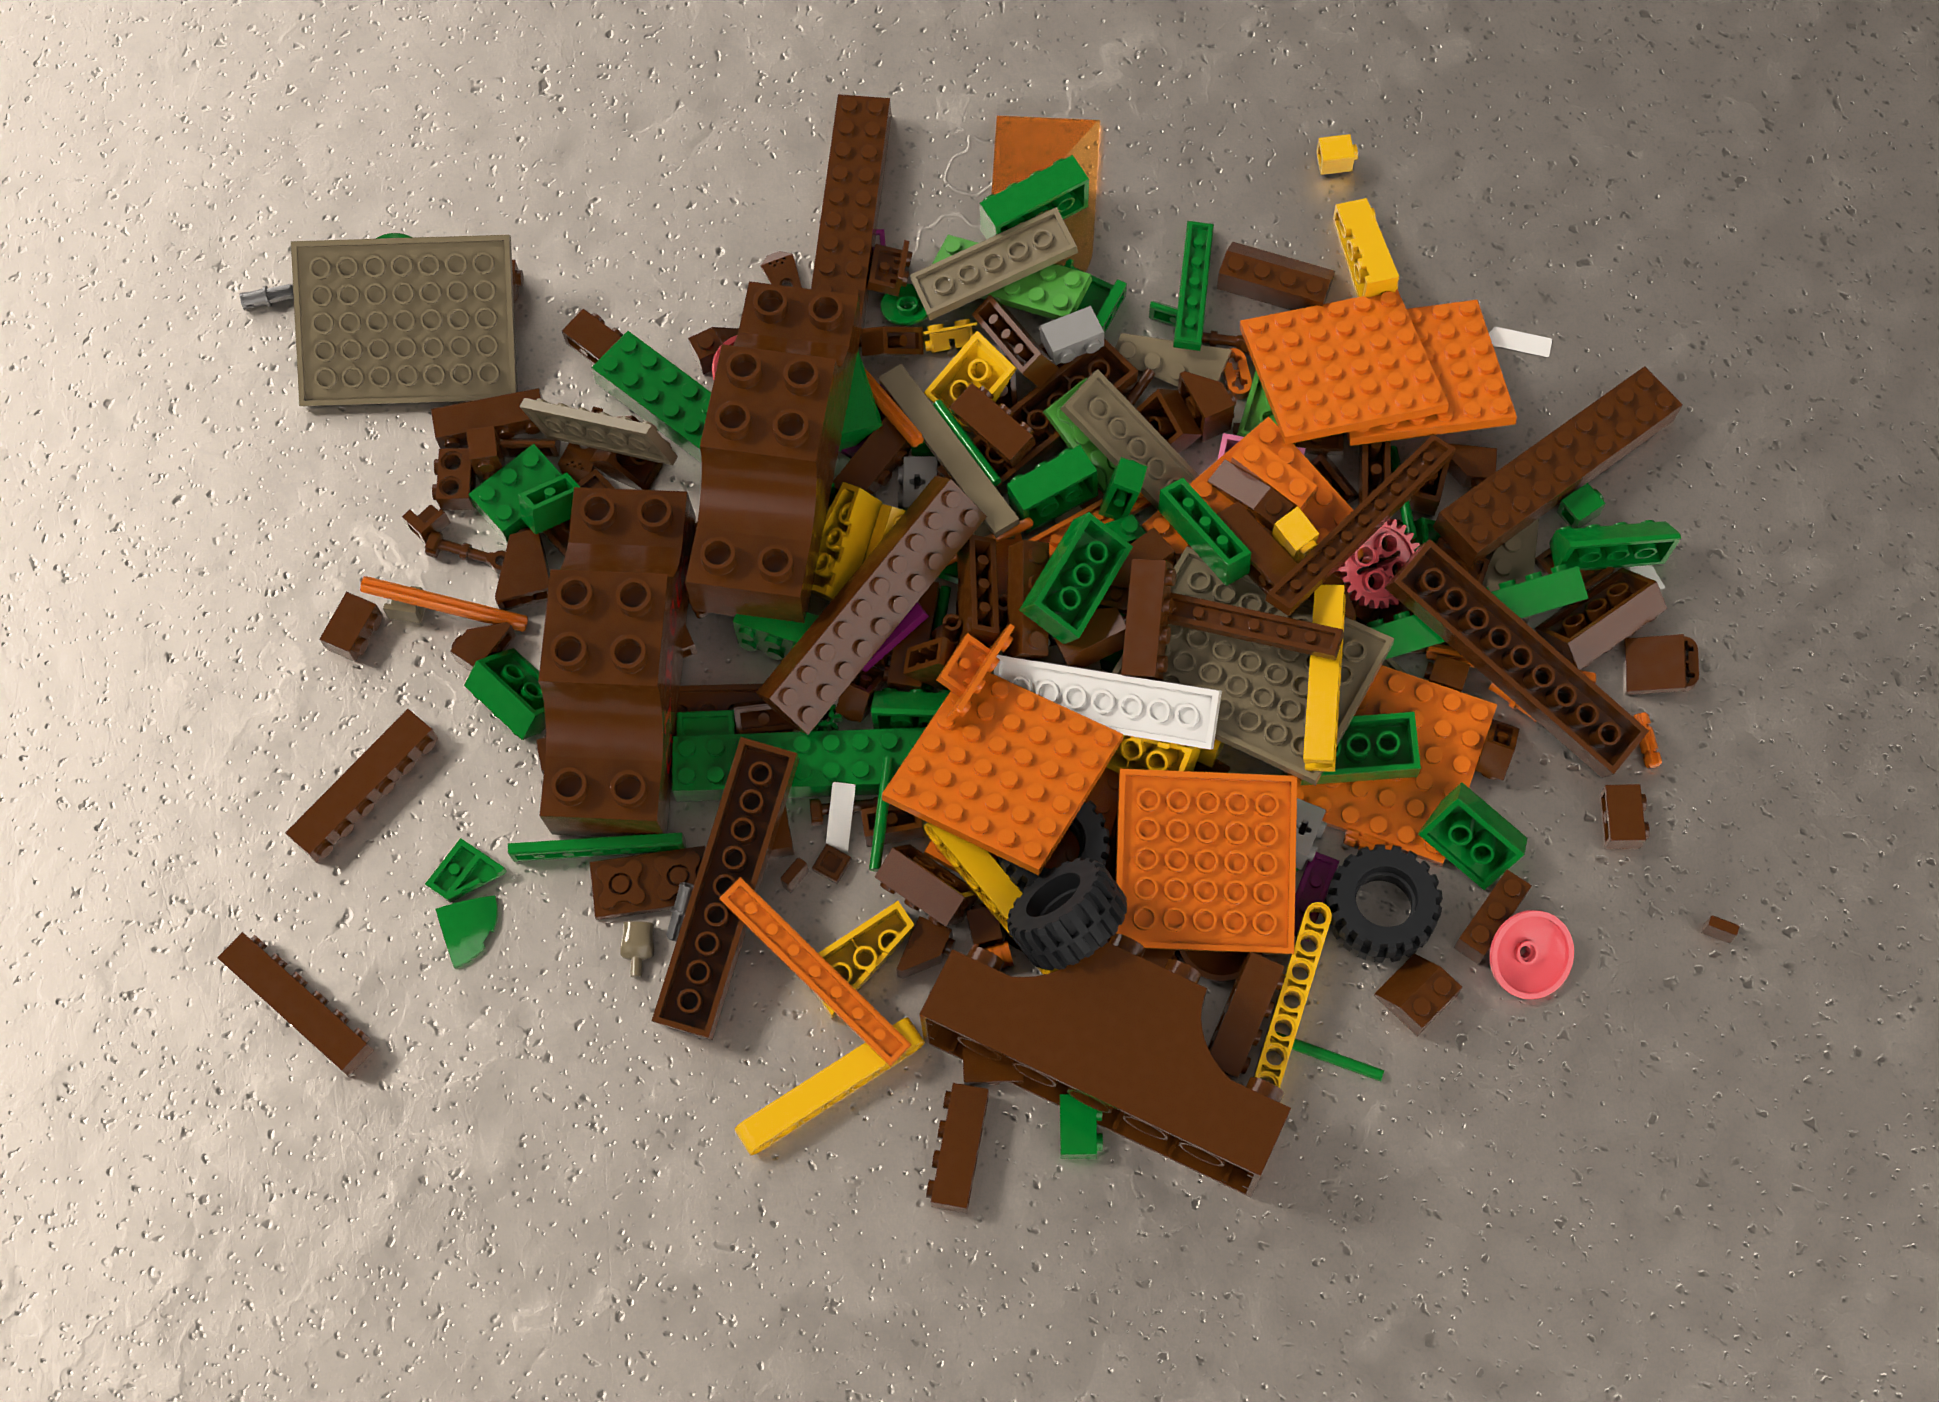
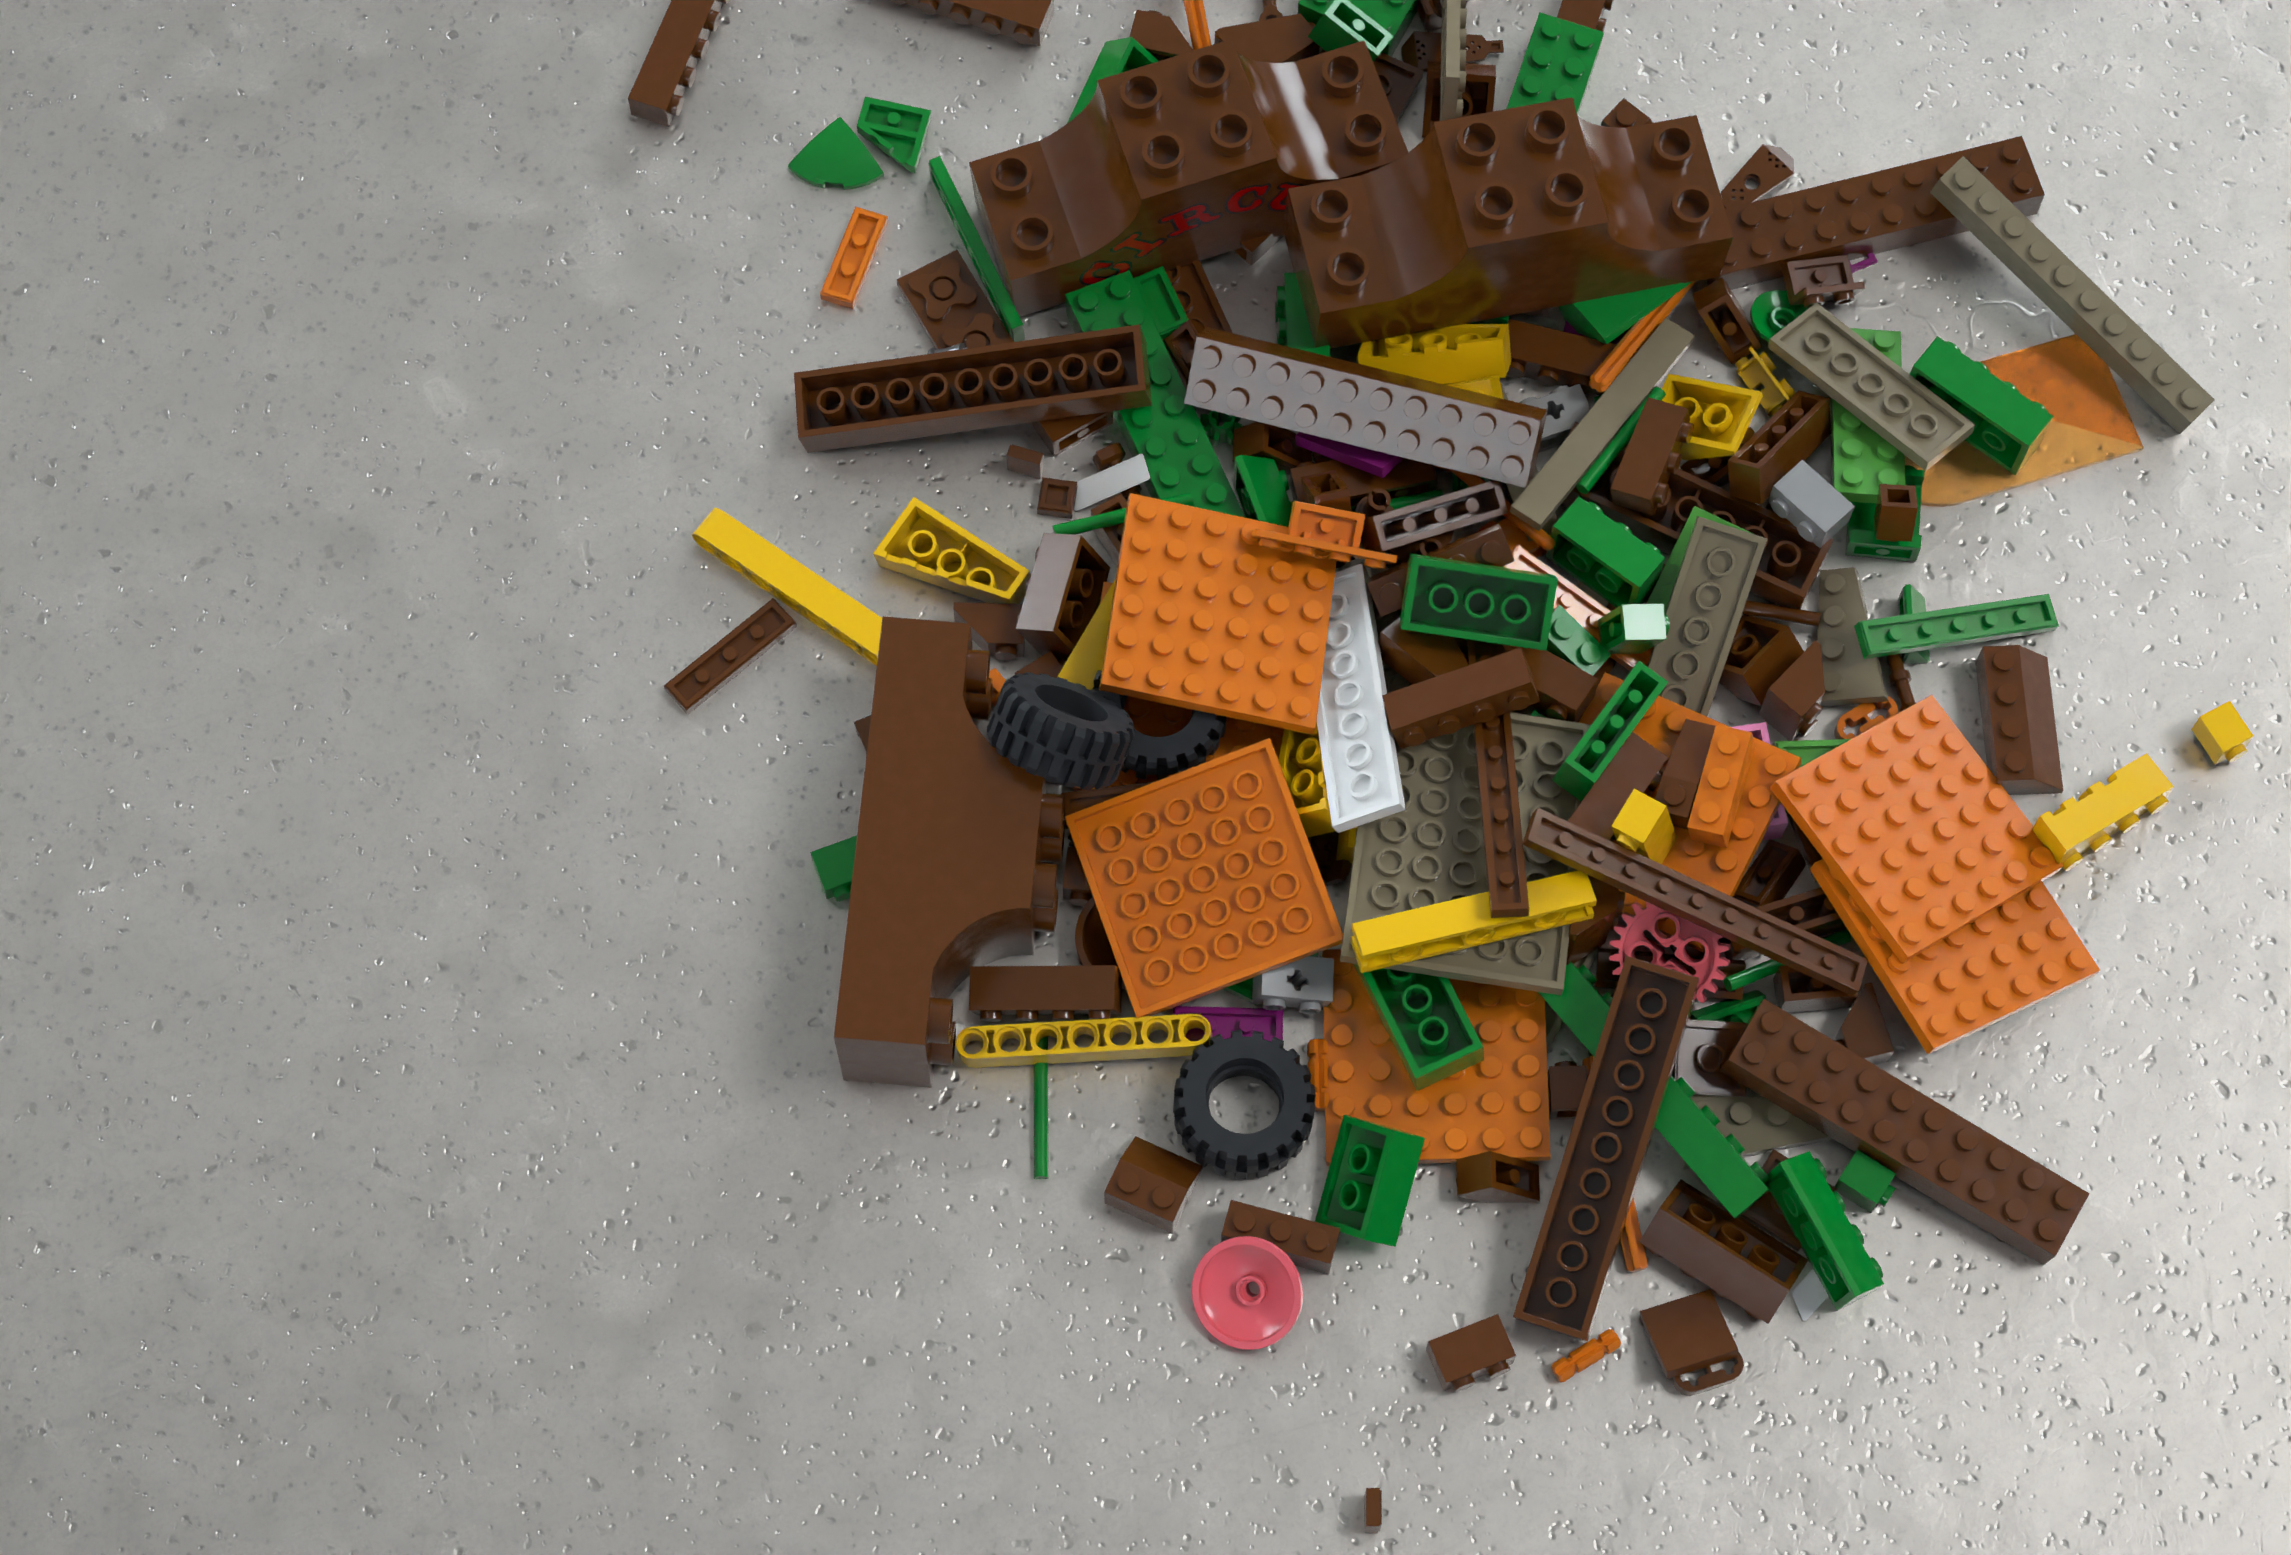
camera: 65 degrees right, 0 degrees up
dark tan piece [620,921,654,978] -> none
orange tile [719,877,912,1067] -> none
reddish brown brick [926,1083,989,1214] -> none
white sticker [1489,327,1552,357] -> none
none -> reddish brown tile [664,598,797,715]
none -> orange tile [820,206,888,309]
none -> reddish brown brick [1874,484,1918,542]
none -> dark tan brick [1930,156,2215,434]

